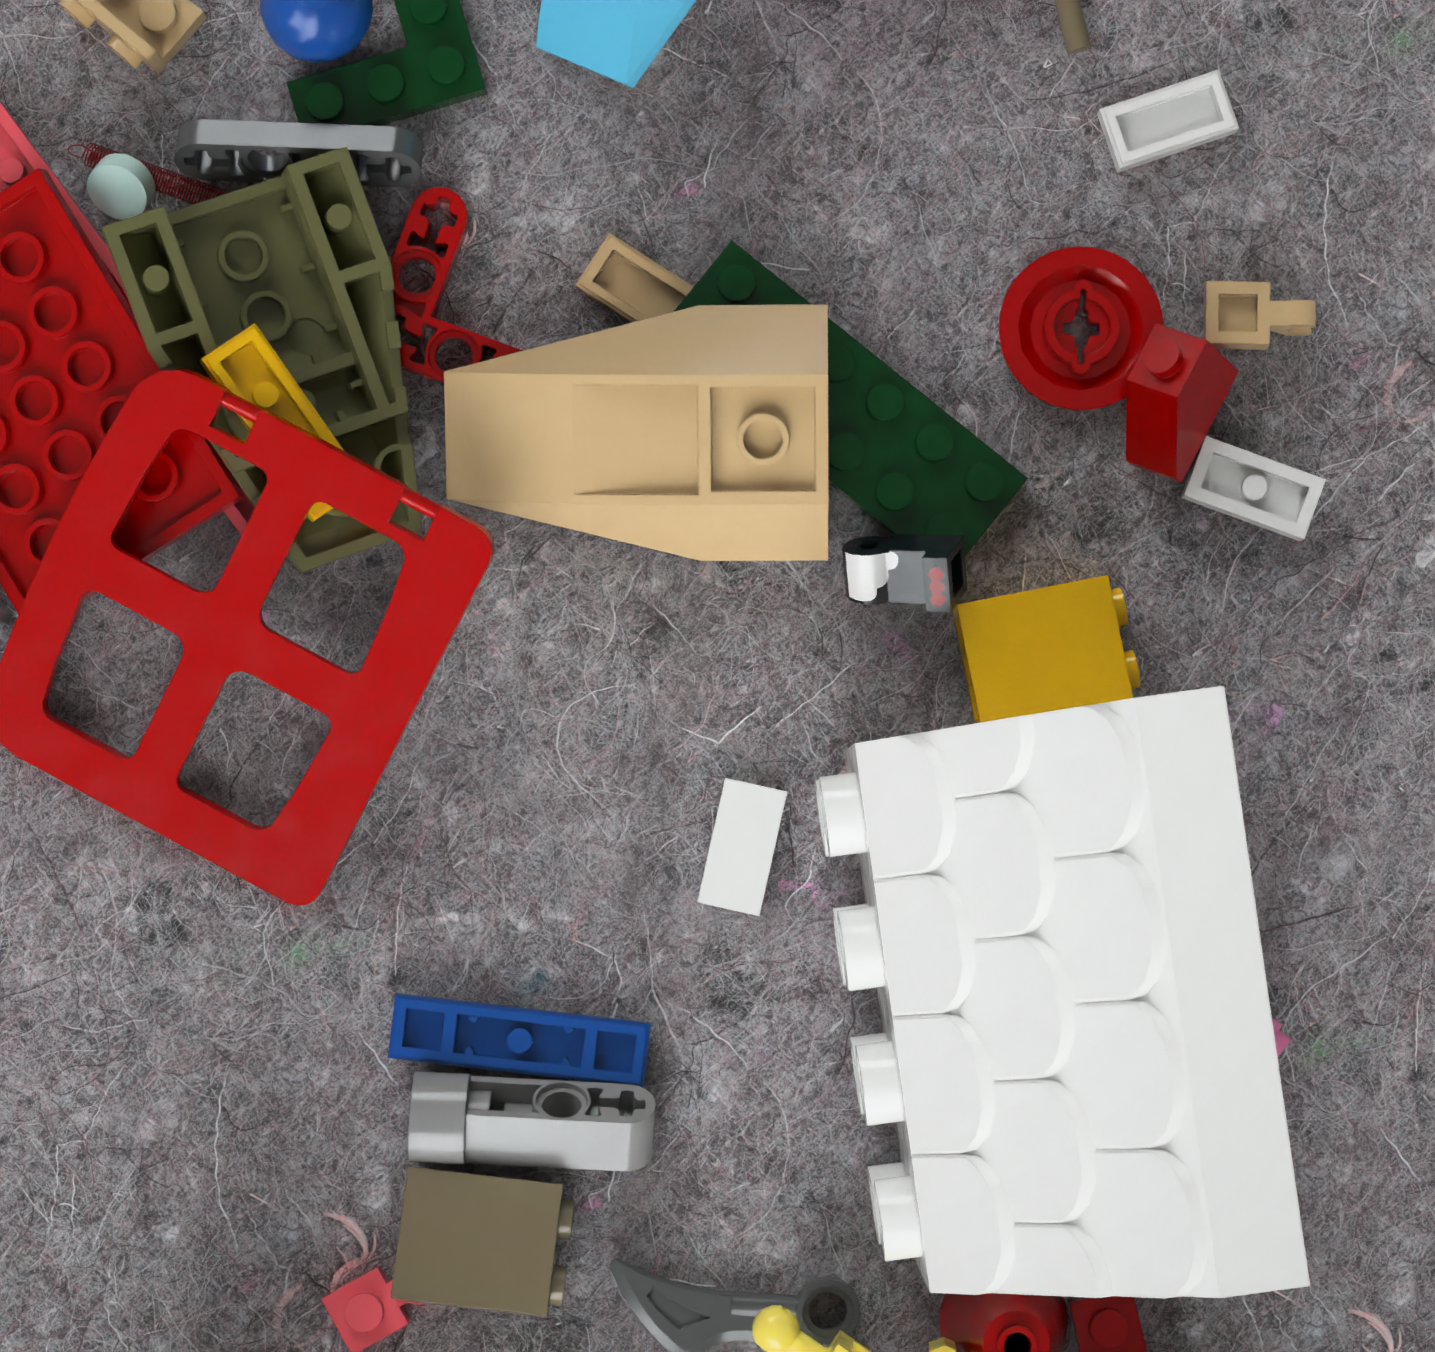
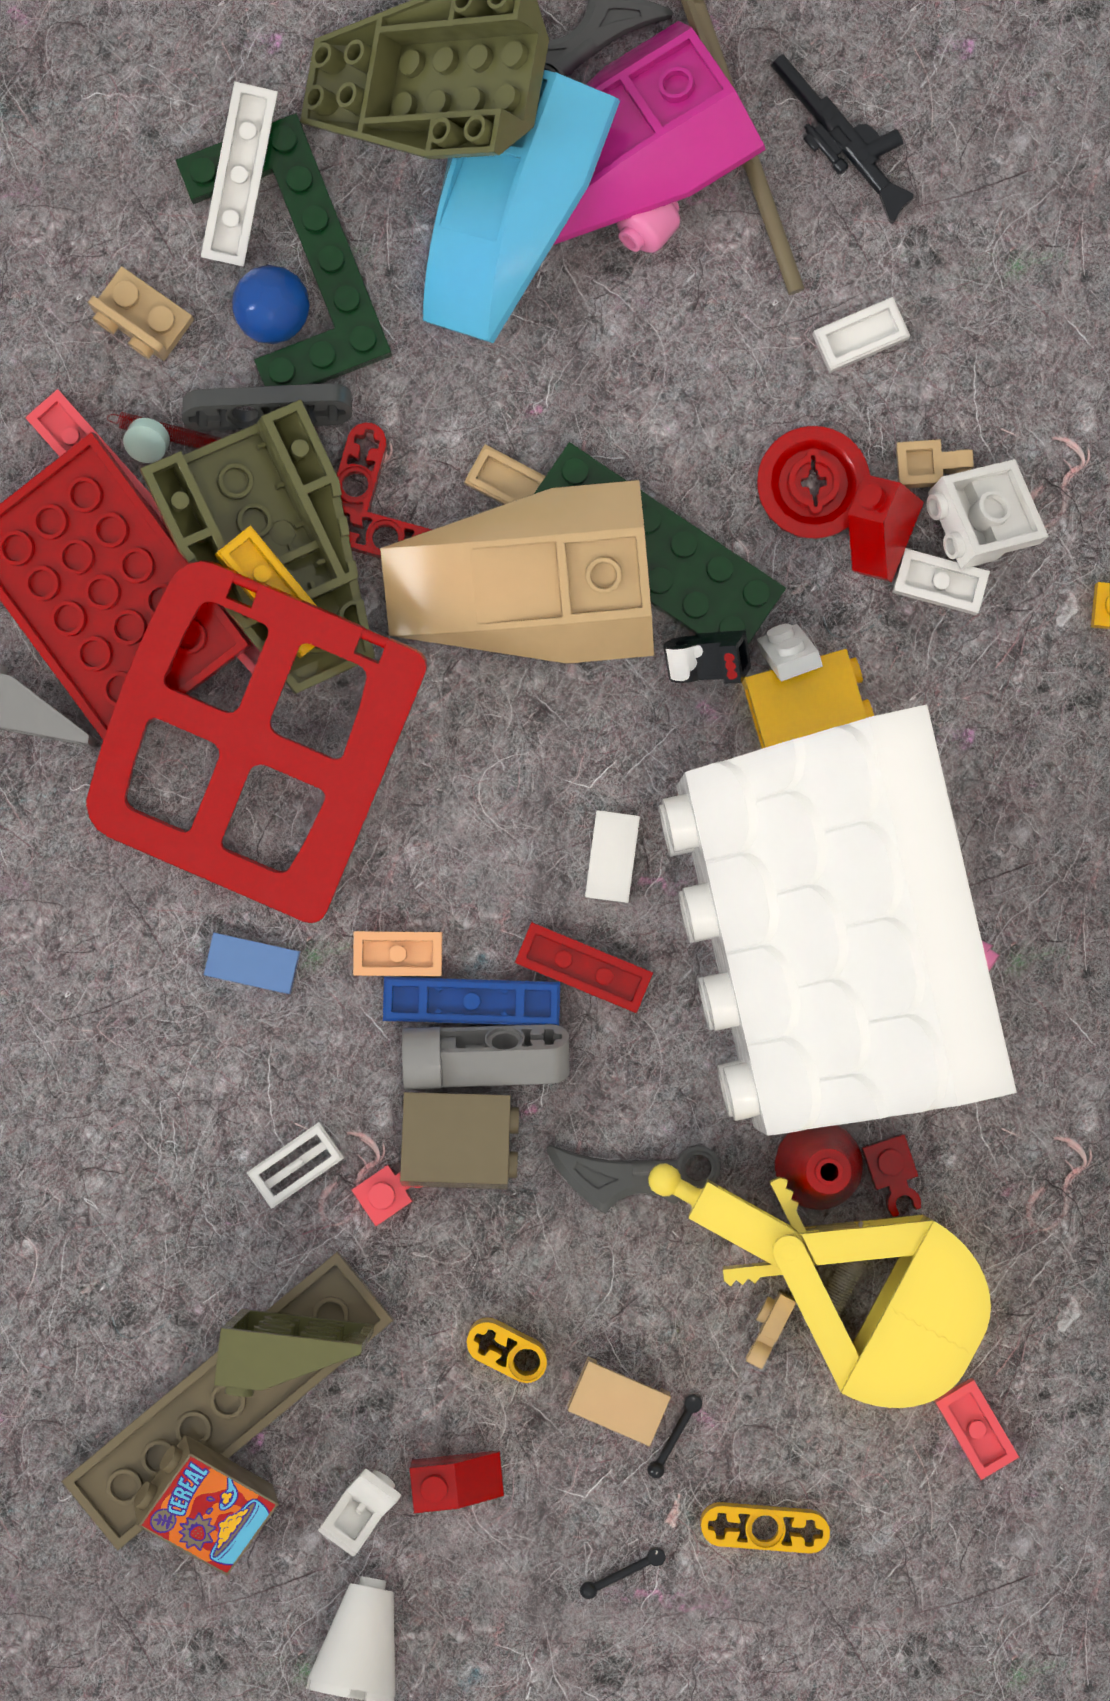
camera: 10 degrees left, 0 degrees up
none -> medium blue tile [204,932,300,994]
none -> white tile [247,1122,345,1209]
none -> light nougat plate [353,931,443,976]
none -> red plate [514,922,653,1014]
none -> white plate [757,624,823,682]
none -> white plate [927,459,1049,569]

